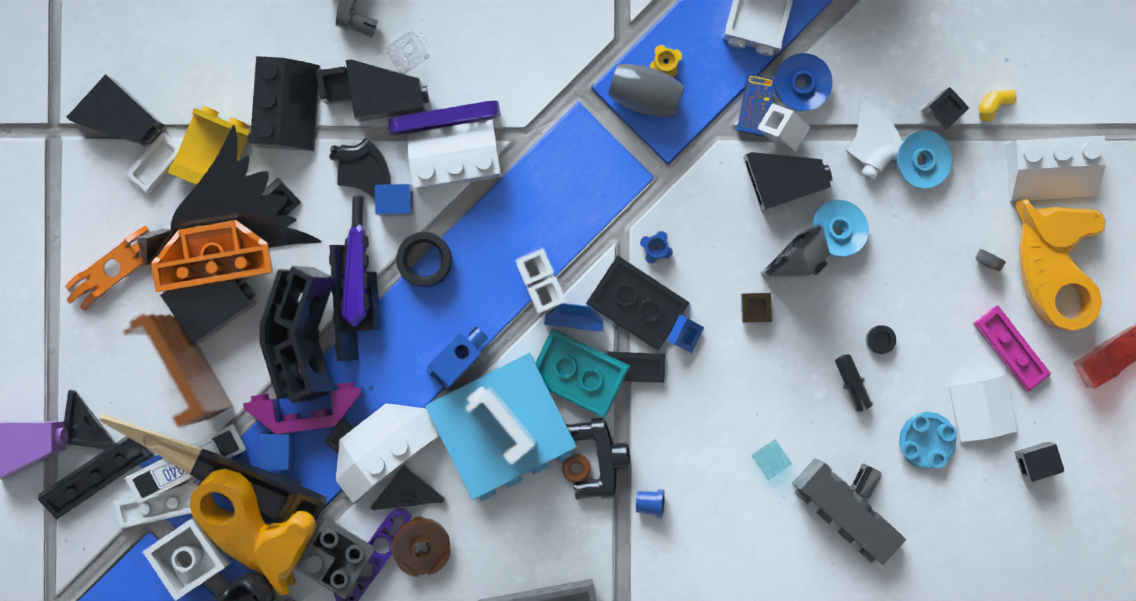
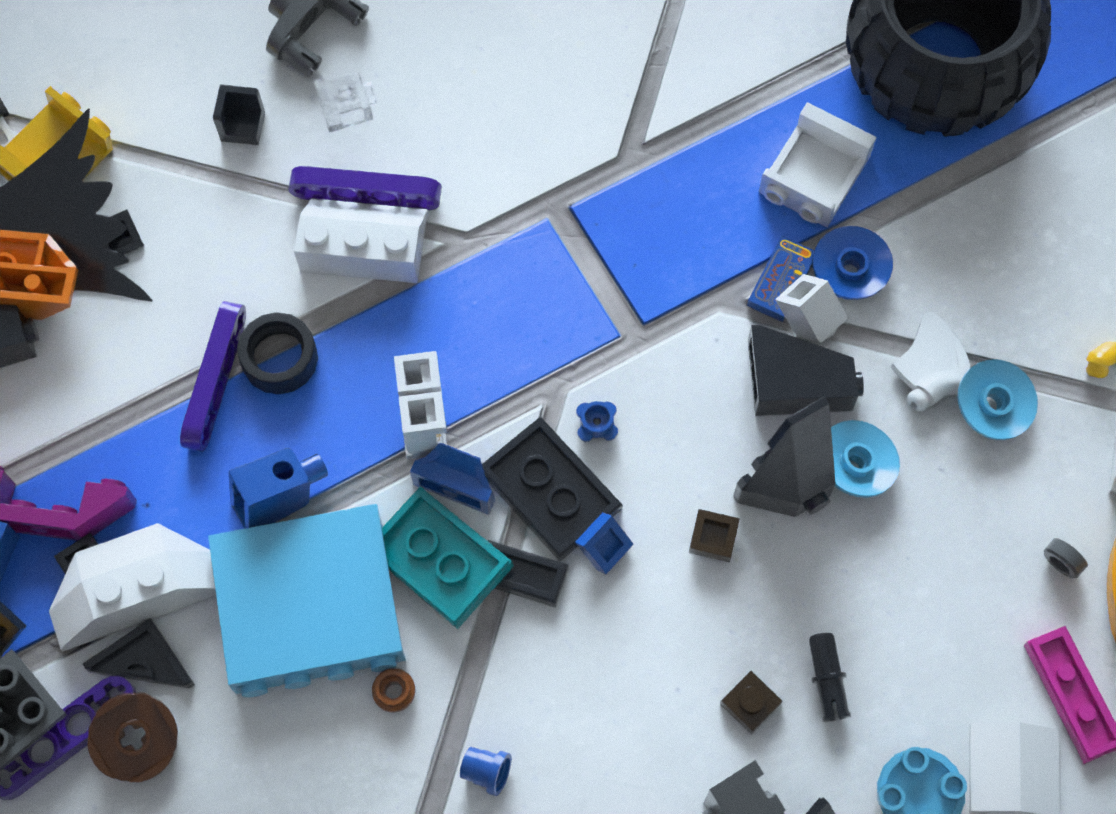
camera: 15 degrees right, 20 degrees down
black slope [250,56,320,151] -> none
black brick [259,266,335,403] -> none
black arm [329,137,391,199] -> none
black bracket [329,245,381,362] -> none
dark purple sword [339,196,370,327] -> none
black slope [345,59,430,122] -> none
blue panel [375,184,413,216] -> none
white panel [465,386,536,464] -> none
black connector [566,417,631,500] -> none
dark grey piece [608,64,685,117] -> none
yellow plate [650,45,682,77] -> none
clear light blue tile [751,439,792,480] -> none
black tile [866,325,896,354] -> none
black panel [921,87,970,129] -> none
none -> dark purple beam [180,301,246,452]
none -> dark brown plate [720,671,783,735]

